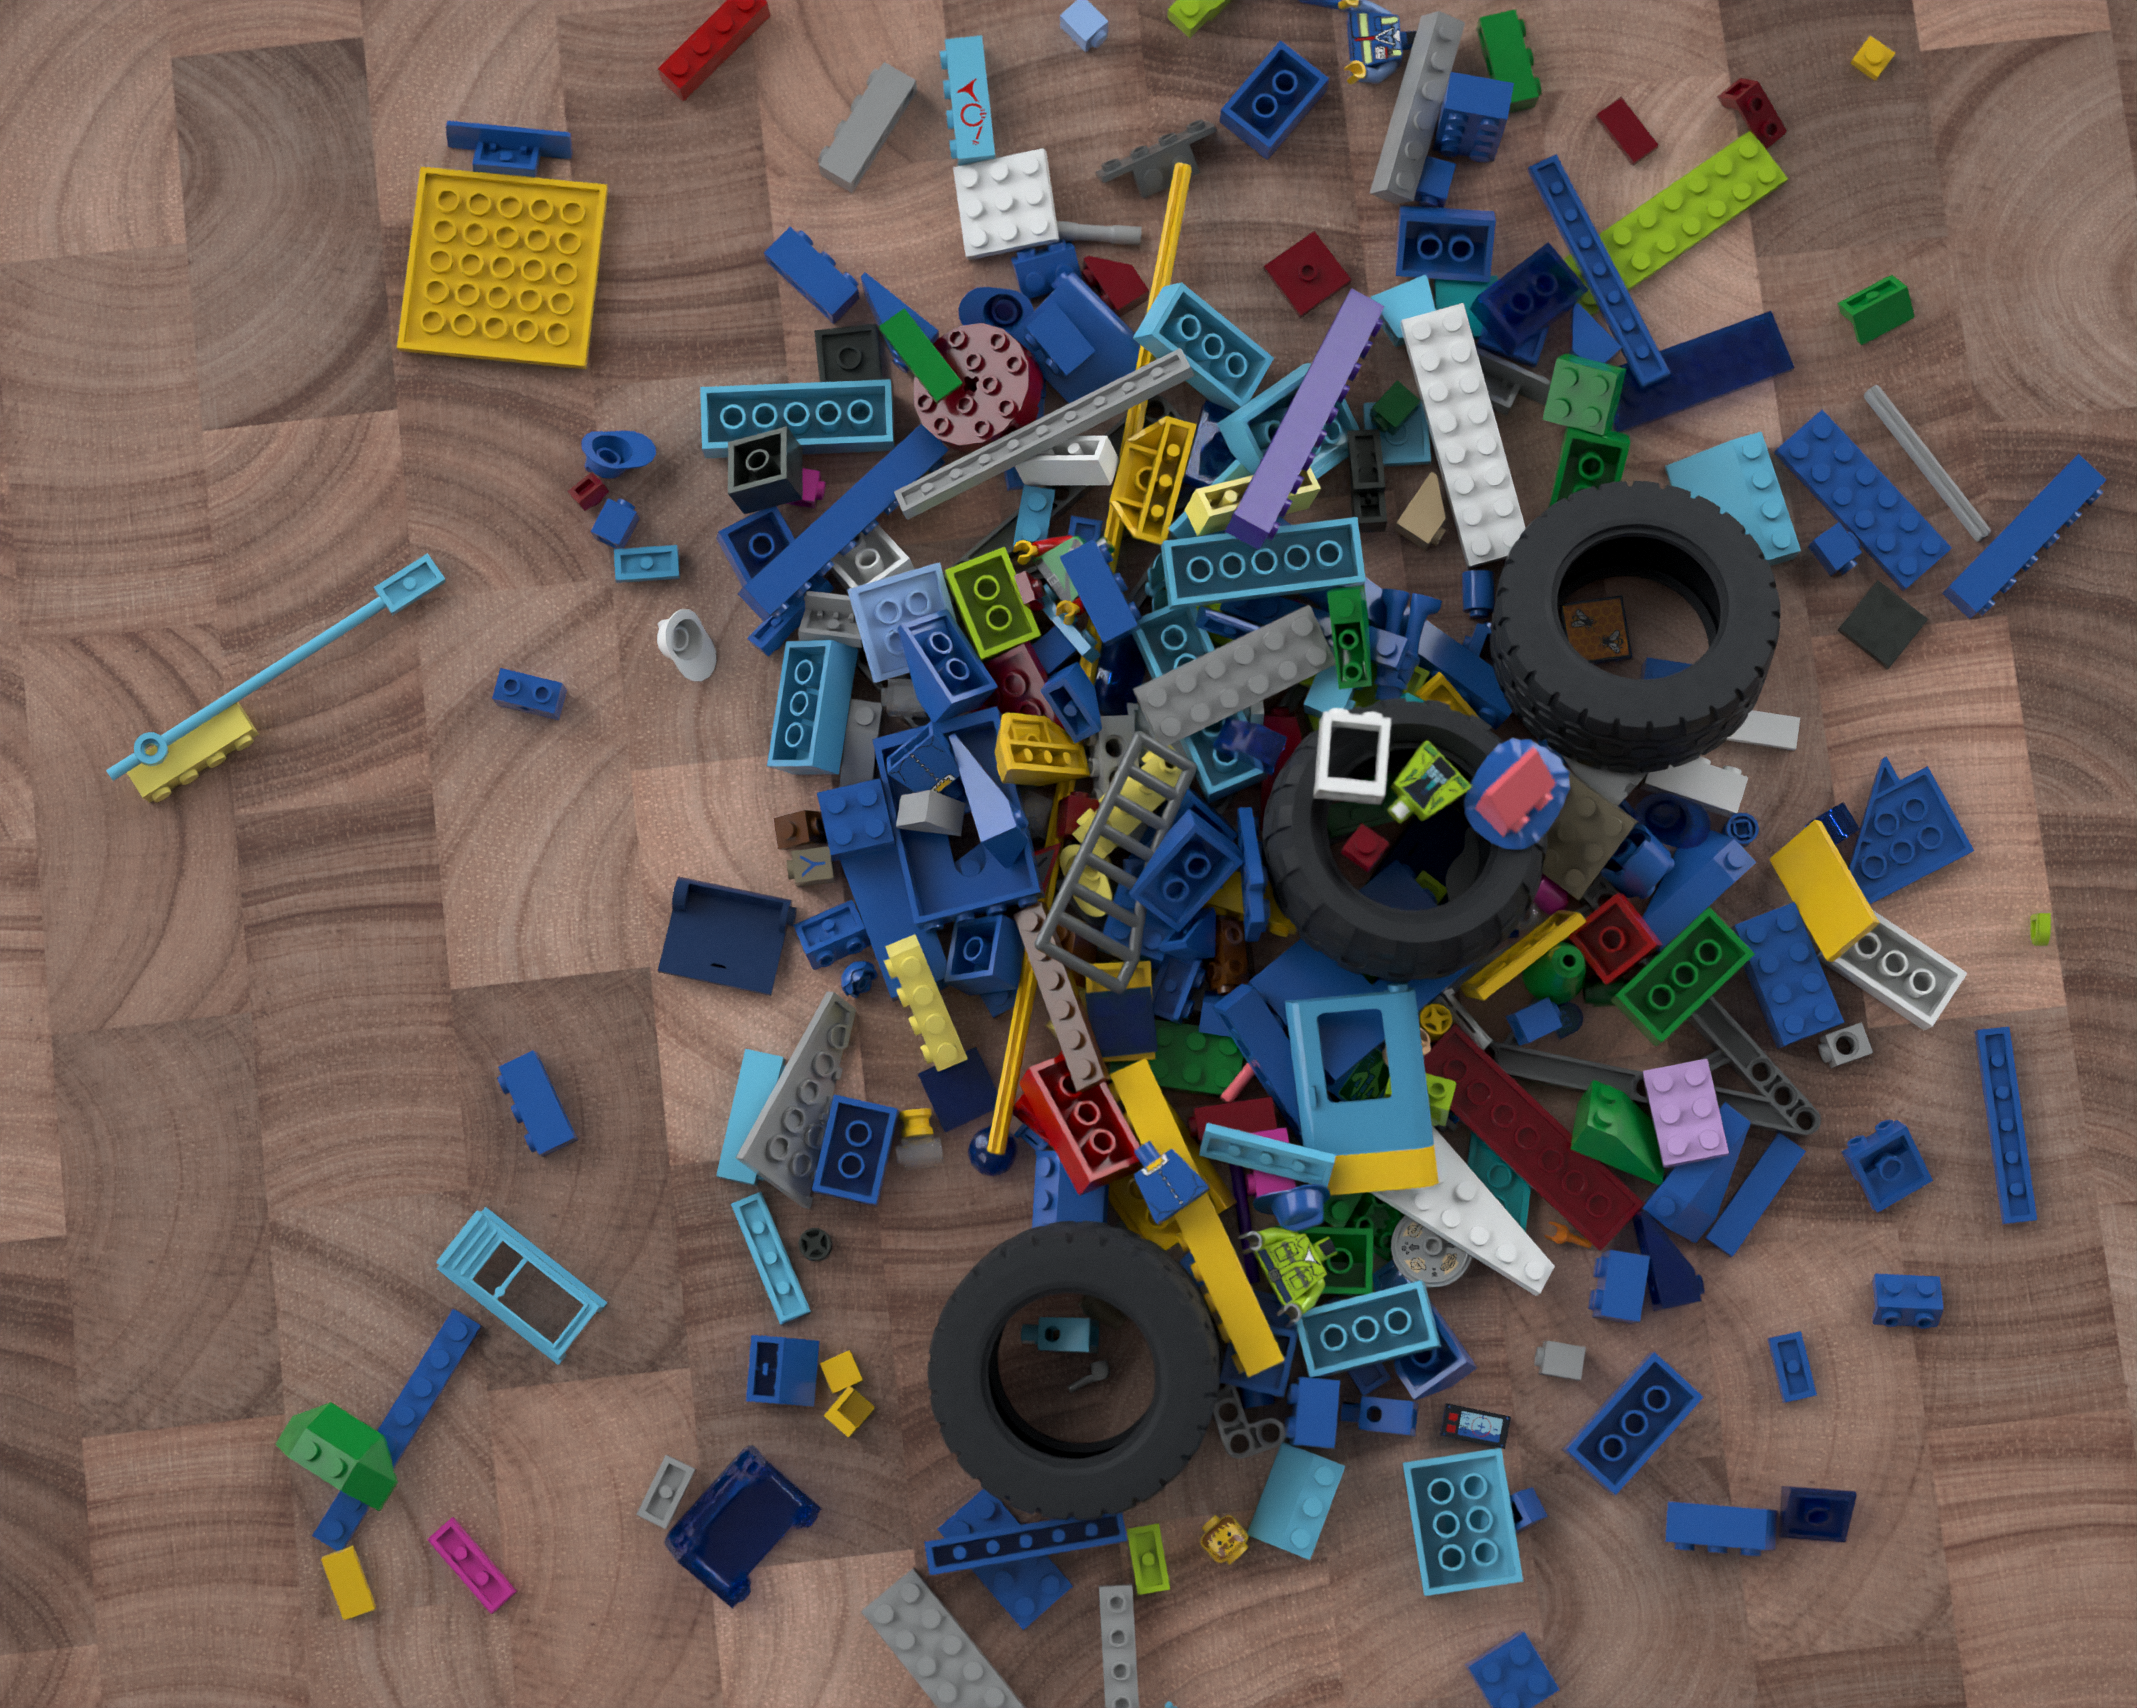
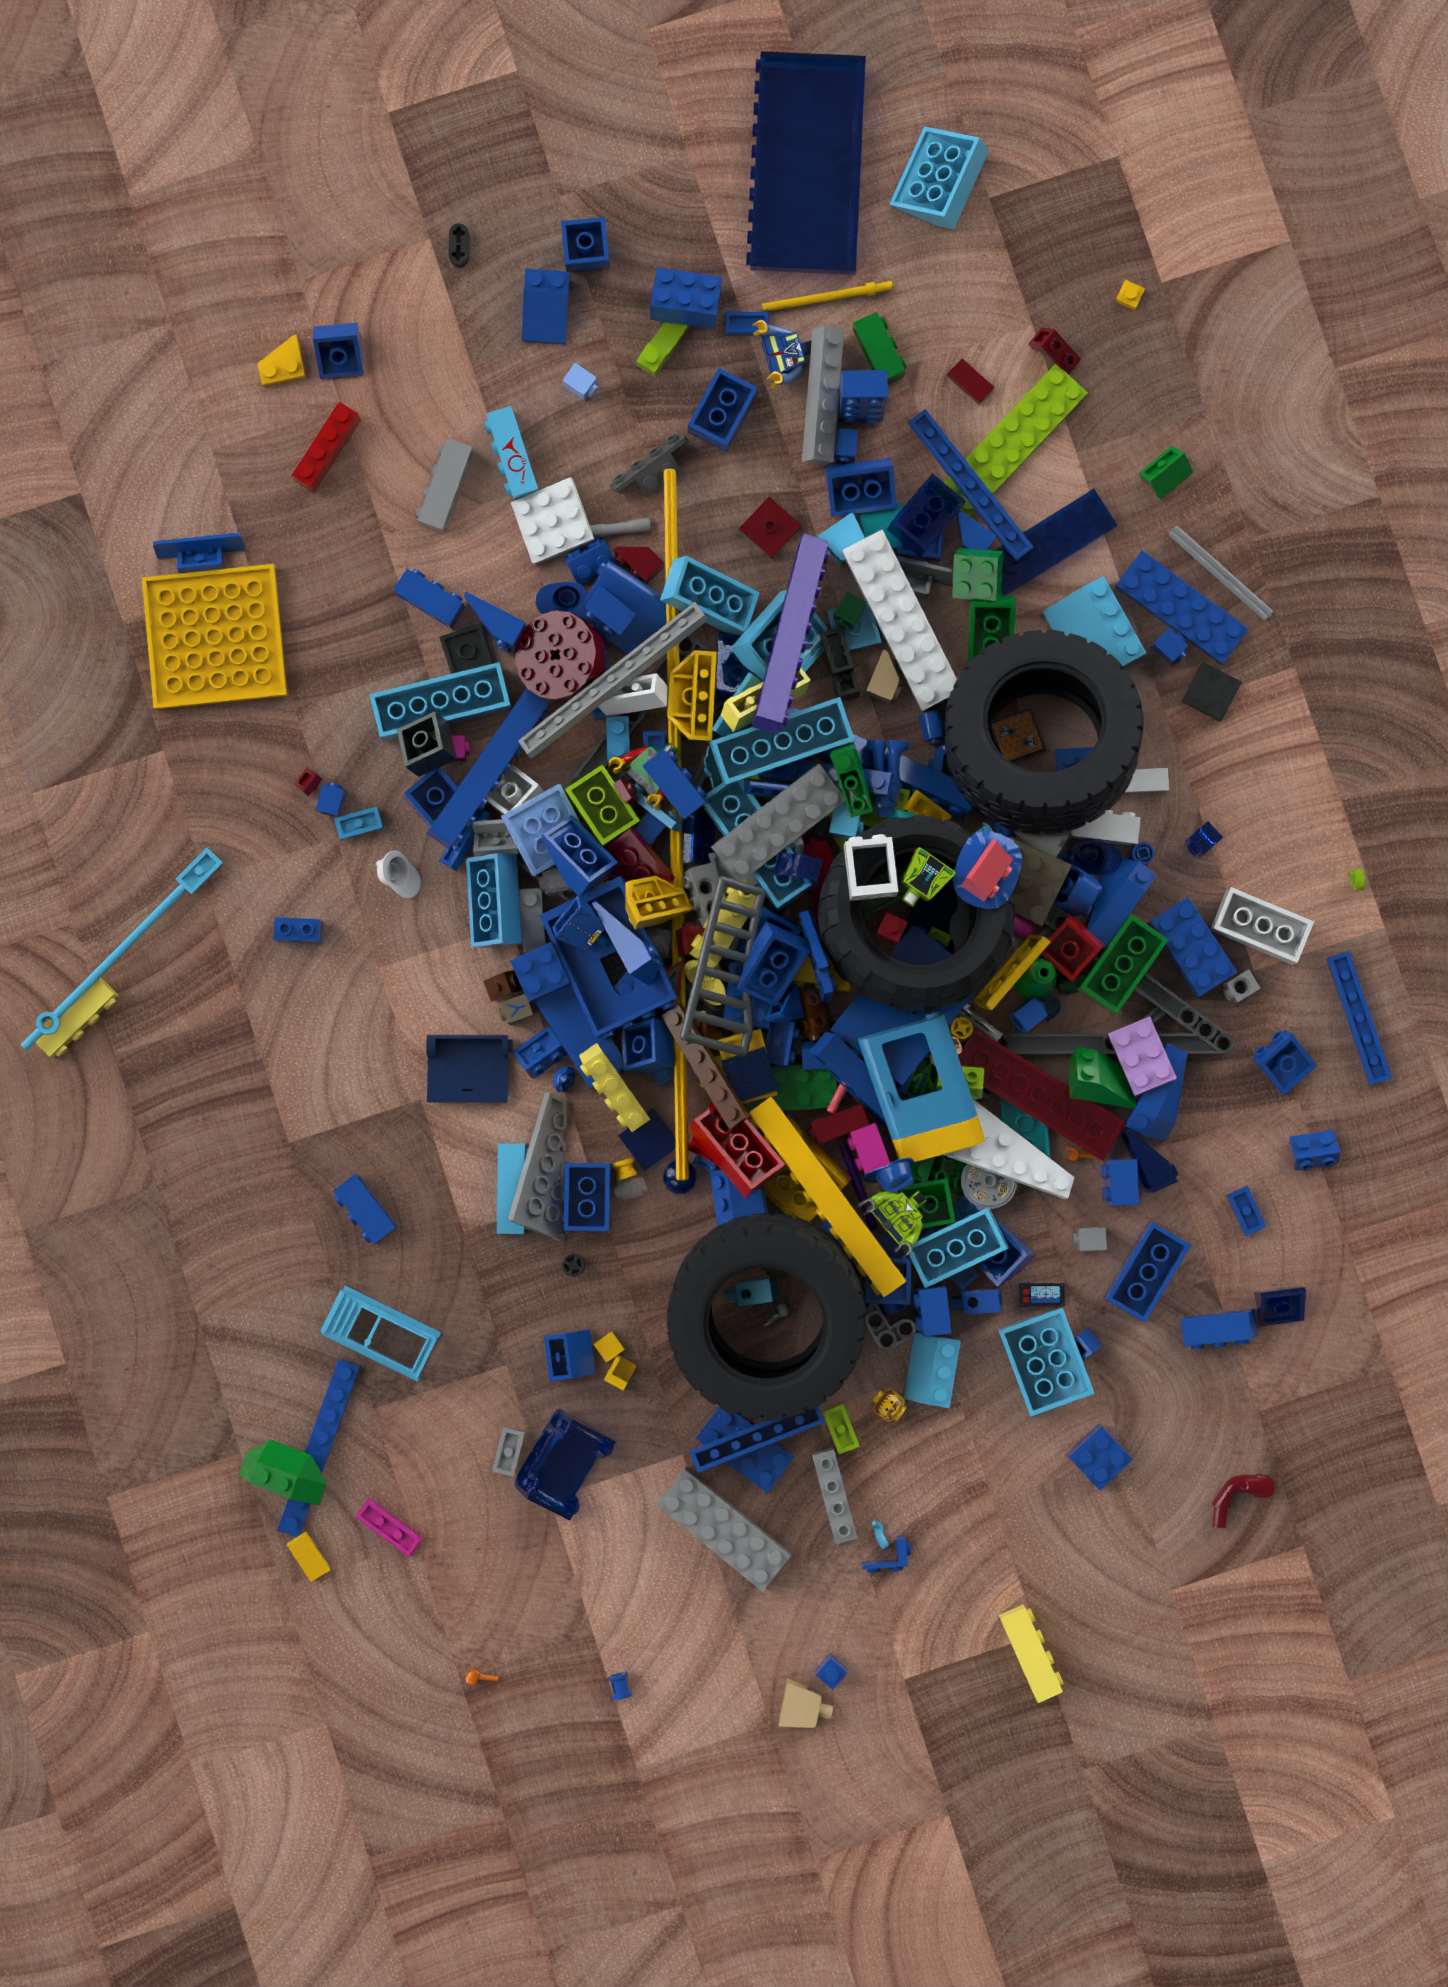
camera: 10 degrees left, 5 degrees up
blue piece [581,431,656,479] -> none
medium azure tile [731,1191,811,1325] -> none
green tile [879,308,962,404] -> none
light grey slope [896,790,965,836] -> none
blue slope [1040,662,1102,743] -> none
blue torso [1134,1141,1210,1226] -> none
medium azure plate [1199,1123,1336,1187] -> none
blue tile [1704,1132,1806,1257] -> none
yellow tile [1769,820,1880,962] -> none
blue wing [1848,756,1974,905] -> none
blue brick [1942,454,2106,619] -> none

